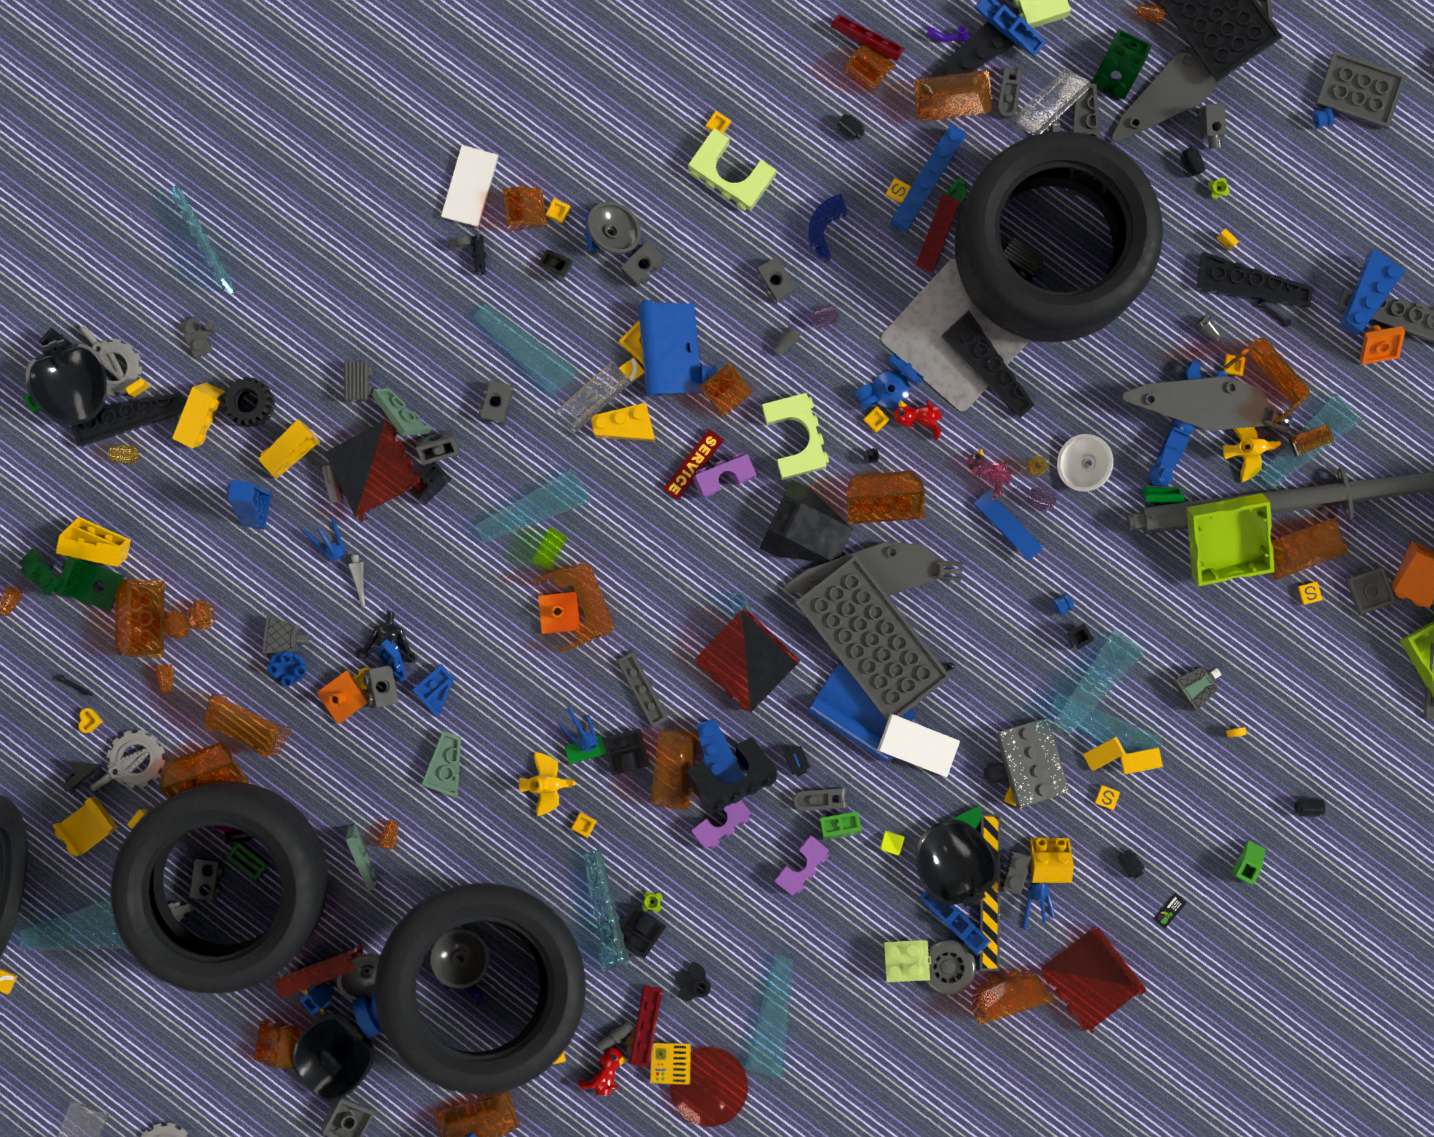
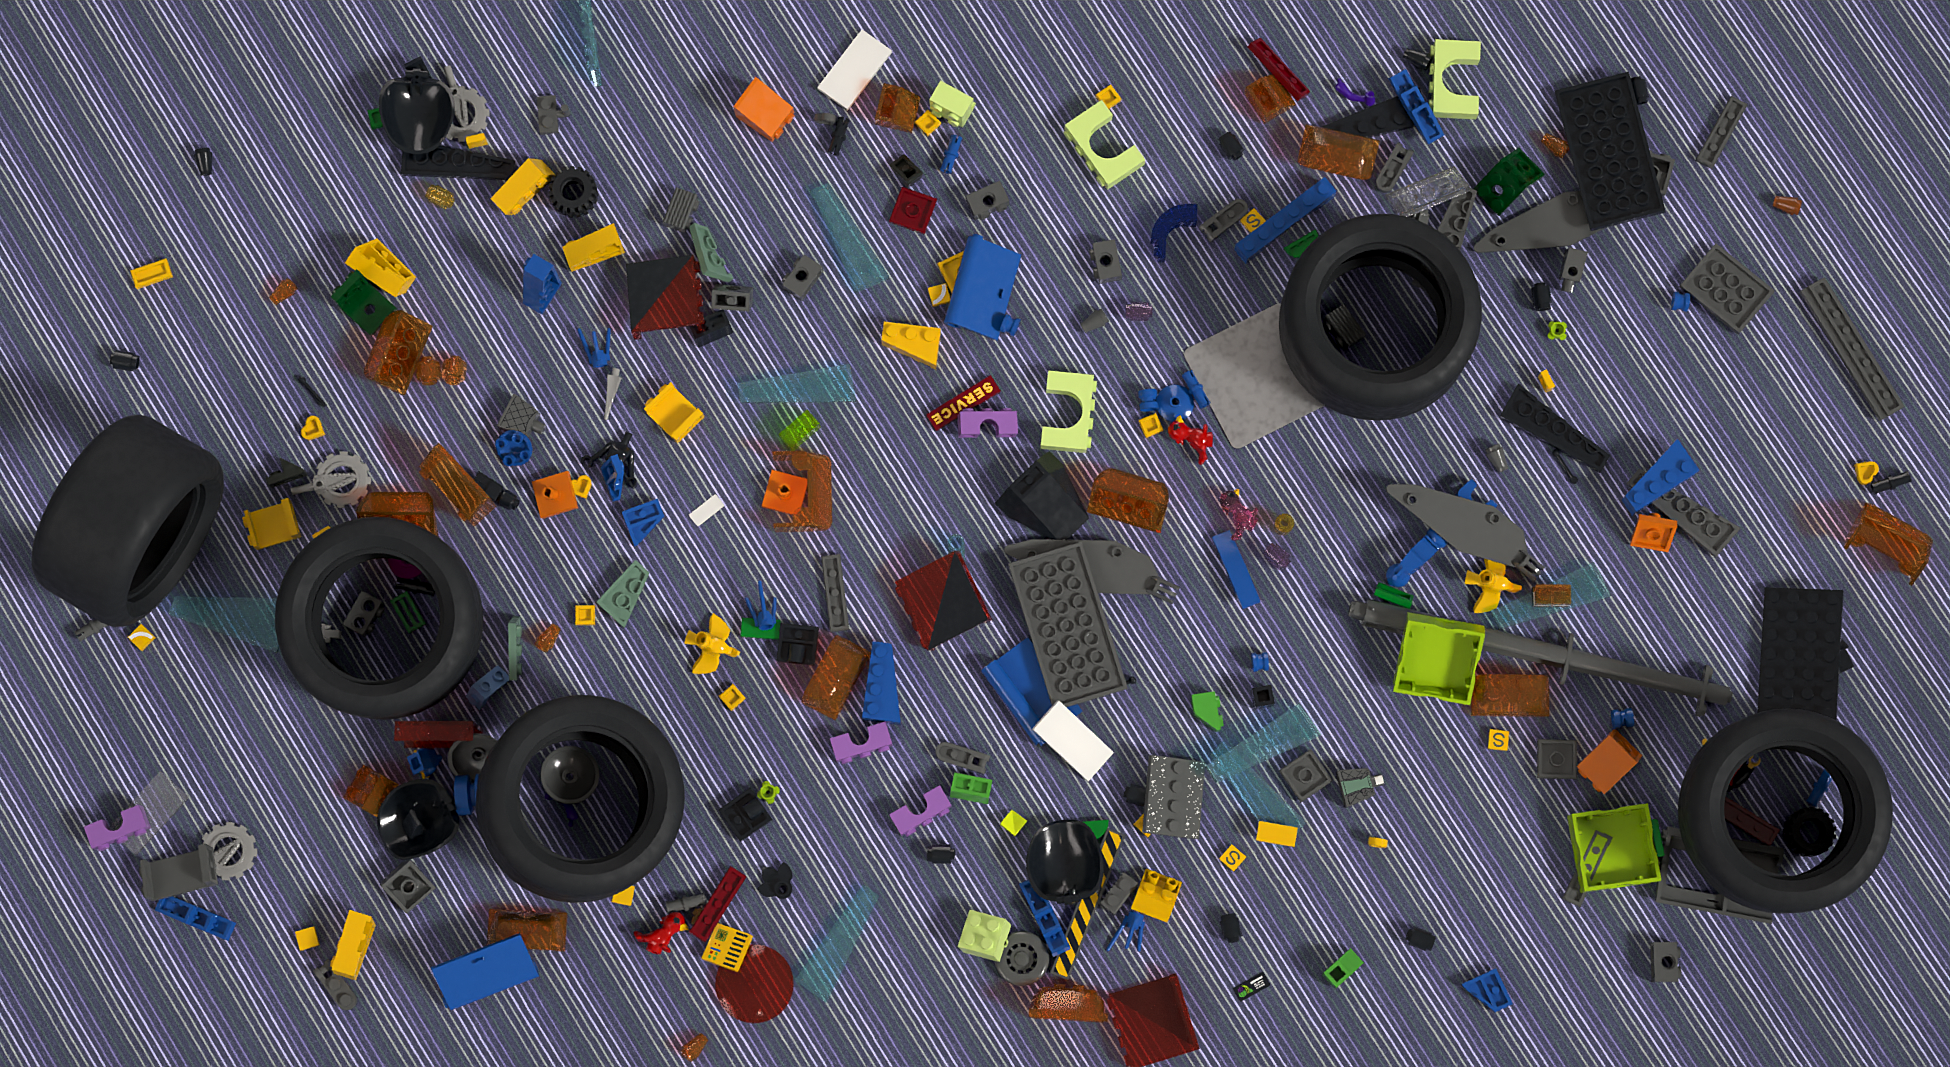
camera: 20 degrees right, 5 degrees down
dark green arch [19,548,63,596] -> none
clear orange cone [155,664,175,693] -> none
light grey axle [322,465,342,503] -> none
dark grey brick [363,665,399,709] -> none
clear tile [555,362,632,433] -> none
clear light blue wing [584,849,629,972] -> none
dark grey dish [587,202,641,254] -> none
black arch [686,737,777,815] -> none
clear orange slope [700,363,754,418] -> none
black brick [783,746,810,777] -> none
black hinge [863,448,880,464] -> none
dark red tile [915,194,960,273] -> none
black wing [941,310,1034,419] -> none
white dish [1057,434,1113,492] -> none
yellow tile [1083,737,1126,771] -> none
yellow tile [1223,354,1246,377] -> none
clear orange windscreen [1224,338,1310,425] -> none
none -> medium blue bracket [466,665,509,710]
none -> black piece [469,471,520,510]
none -> yellow tile [575,605,595,625]
none -> yellow panel [644,382,704,444]
none -> white sticker [689,494,724,526]
none -> orange slope [733,77,795,142]
none -> dark red tile [889,187,937,235]
none -> black brick [927,844,955,864]
none -> yellowish green brick [929,80,976,128]
none -> bright green slope [1191,691,1224,732]
none -> dark grey plate [1199,199,1248,243]
none -> dark grey plate [1279,749,1333,803]
none -> blue wing [1461,968,1513,1013]
none -> blue wheel [1611,708,1634,729]

